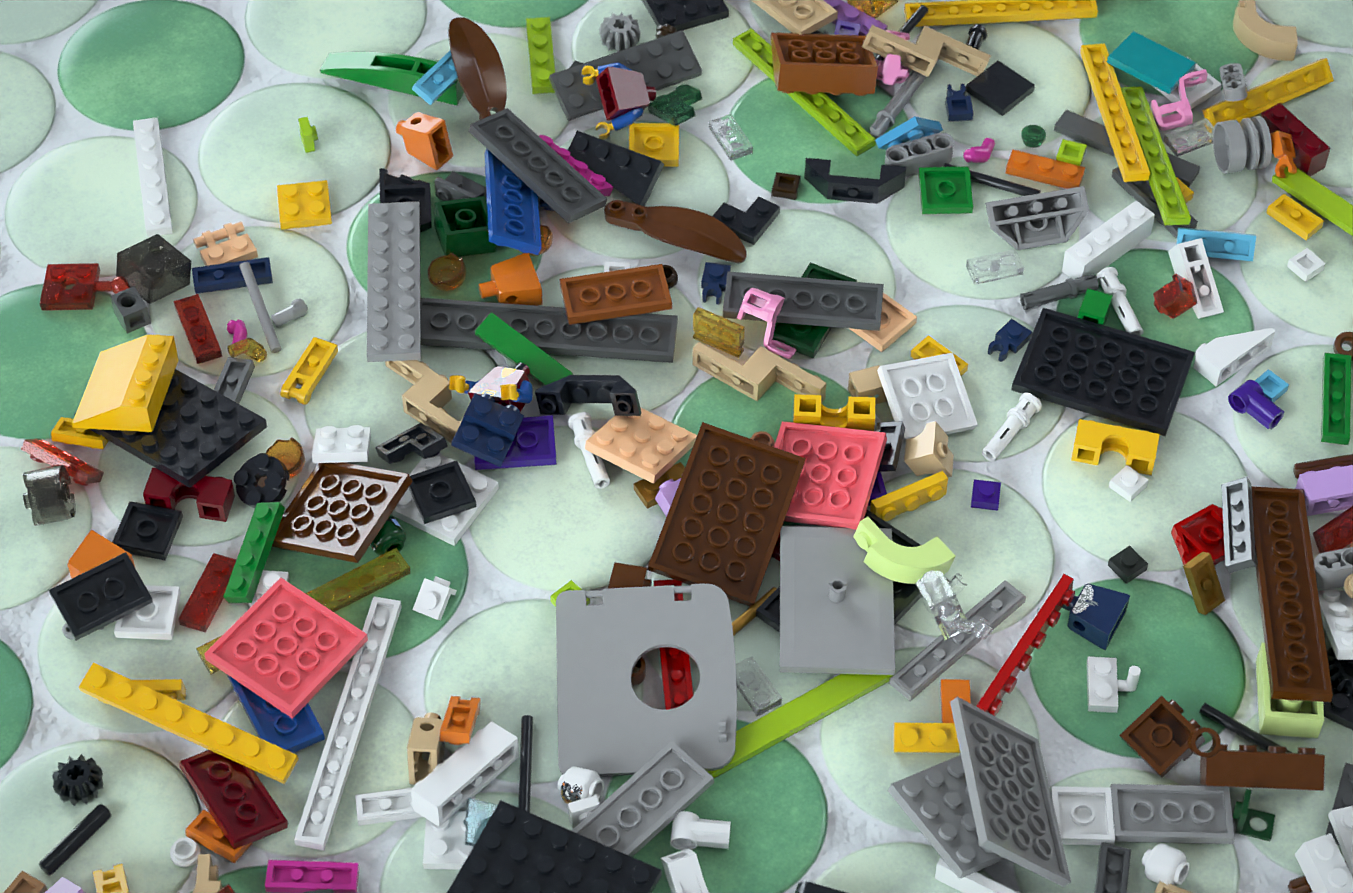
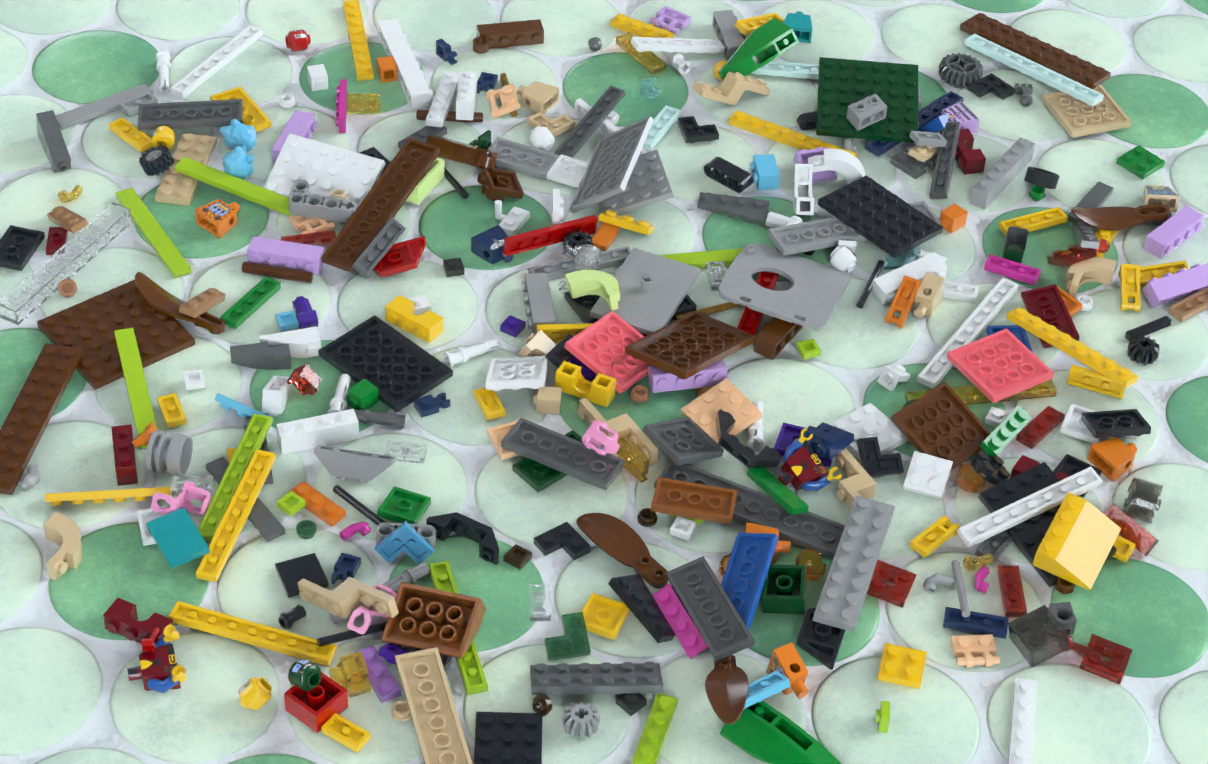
camera: 160 degrees left, 10 degrees down
black tile [409,461,477,524] -> none
dark grey bracket [435,171,487,201] -> none
torso [582,63,657,140] -> none
dark blue plate [701,262,731,305] -> none
pearl gold plate [1183,552,1225,615] -> none
light grey beam [1219,63,1247,102] -> none
none -> dark grey slope [230,342,291,370]
none -> light grey brick [522,273,556,334]
none -> white plate [552,189,563,225]
none -> black gear [563,230,593,258]
none -> dark grey plate [643,417,724,466]
none -> dark grey wing [698,192,769,228]
none -> clear red plate [867,560,917,608]
none -> white tile [957,467,1103,548]

